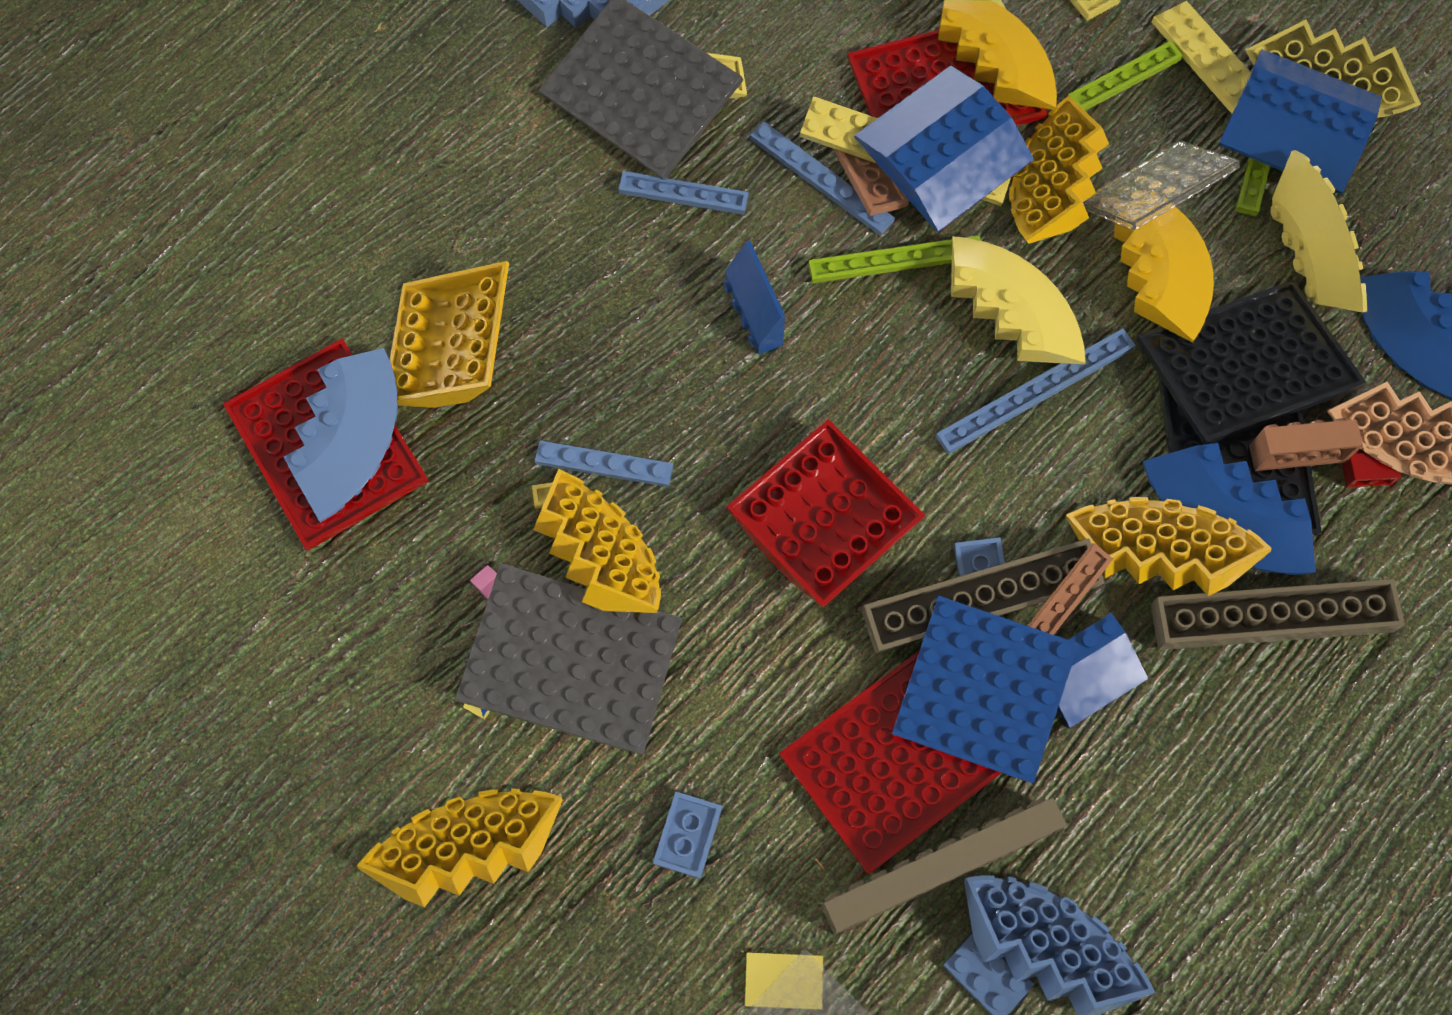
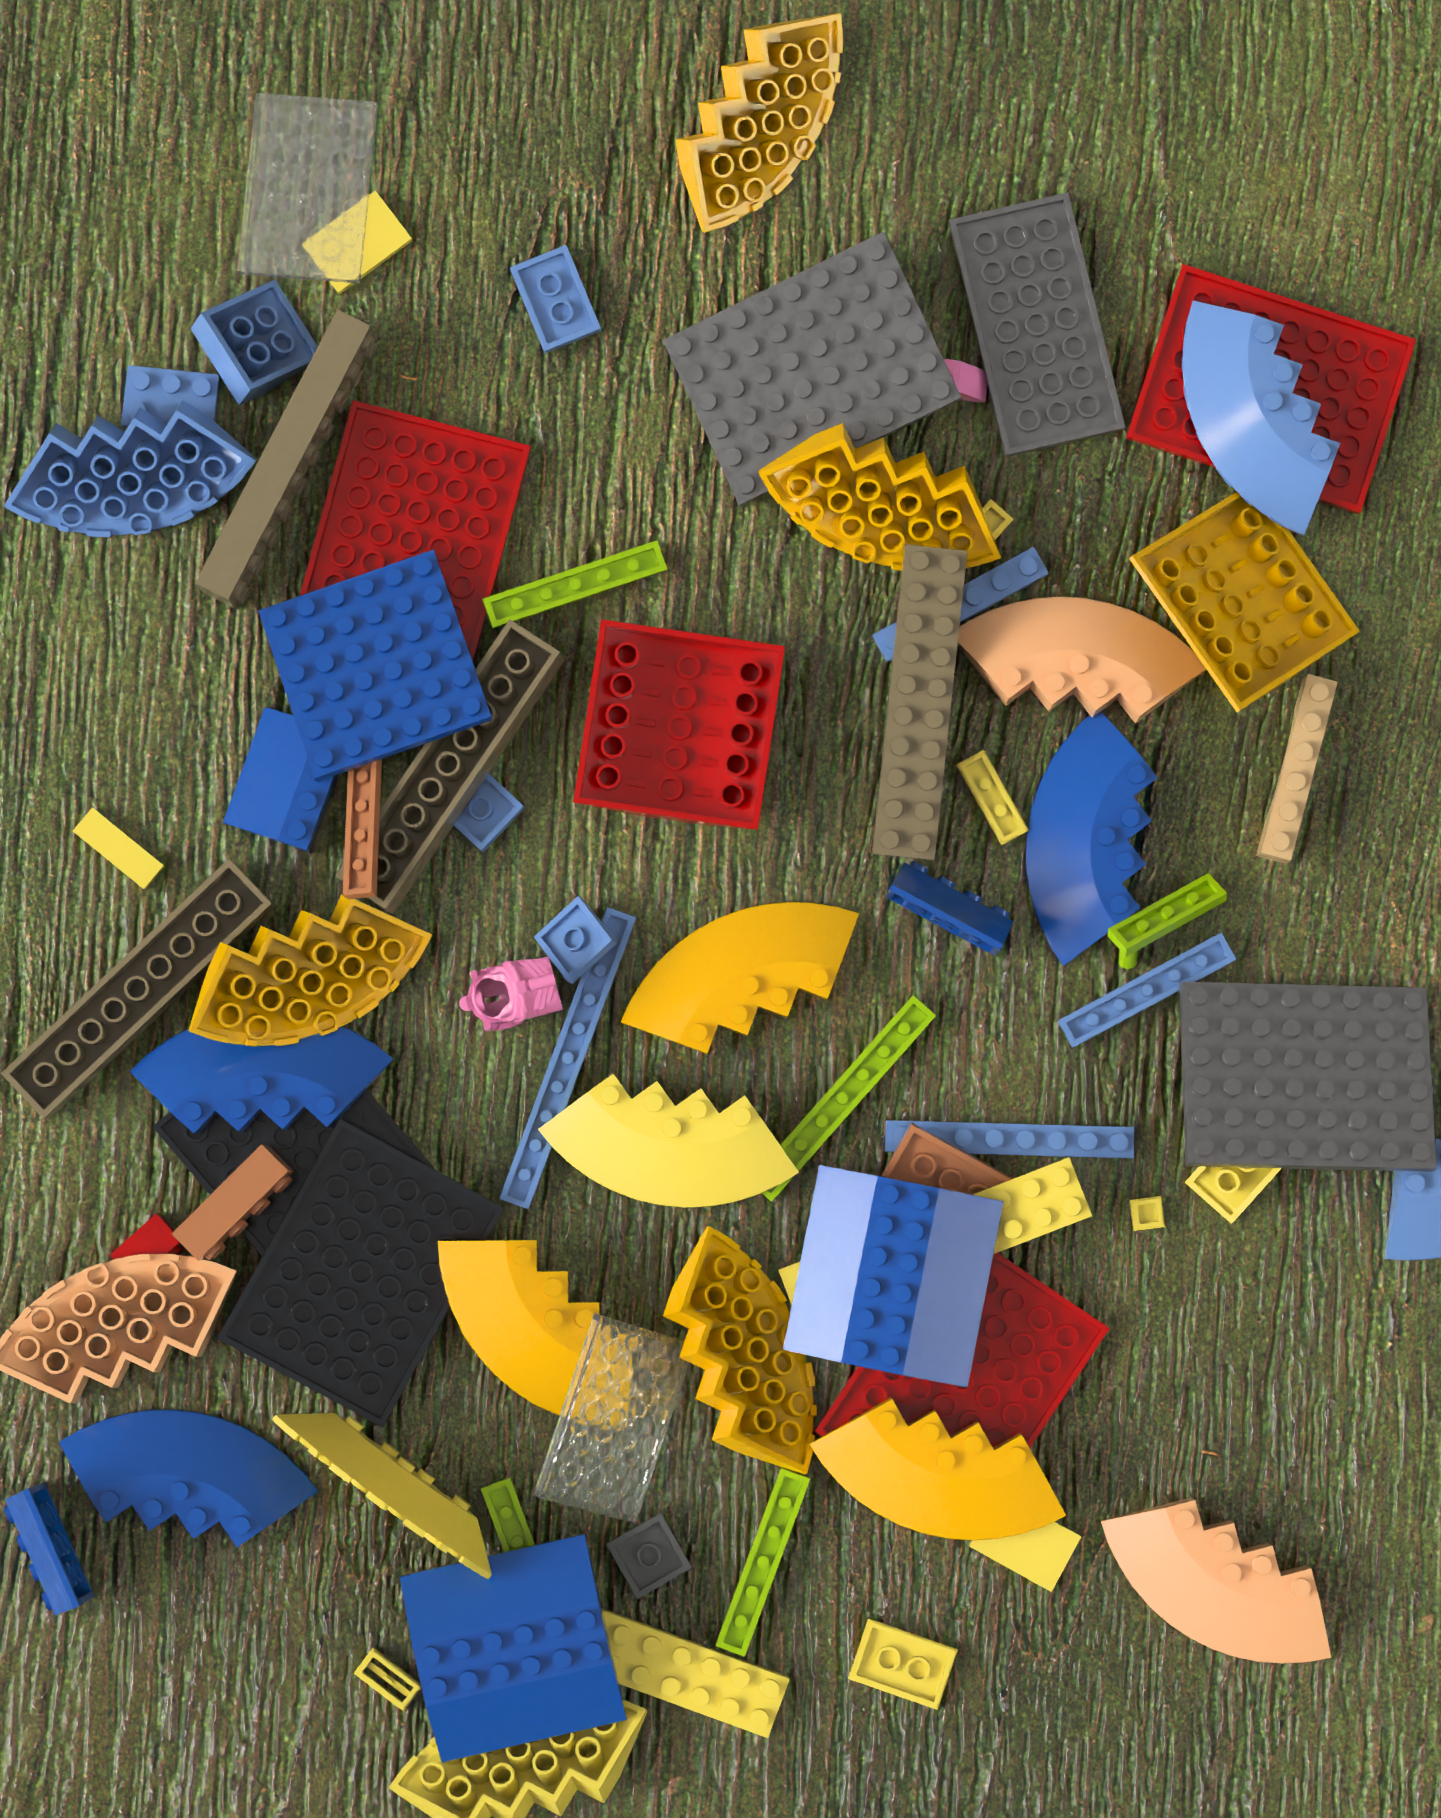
camera: 140 degrees right, 15 degrees up
none -> light yellow tile [73,807,165,890]
none -> medium blue slope [191,280,318,405]
none -> light yellow tile [354,1647,421,1711]
none -> bright pink helmet [459,956,563,1032]
none -> lime plate [482,540,667,629]
none -> medium blue plate [534,896,617,984]
none -> dark grey plate [606,1512,692,1599]
none -> yellow brick [621,902,859,1055]
none -> dark tan brick [872,544,967,861]
none -> flat silver plate [949,192,1125,457]
none -> light yellow tile [956,750,1029,846]
none -> light nougat brick [957,596,1207,724]
none -> blue brick [1026,712,1158,966]
none -> lime piece [1108,873,1227,969]
none -> light yellow tile [1129,1196,1165,1231]
none -> tan arch [1256,674,1338,864]

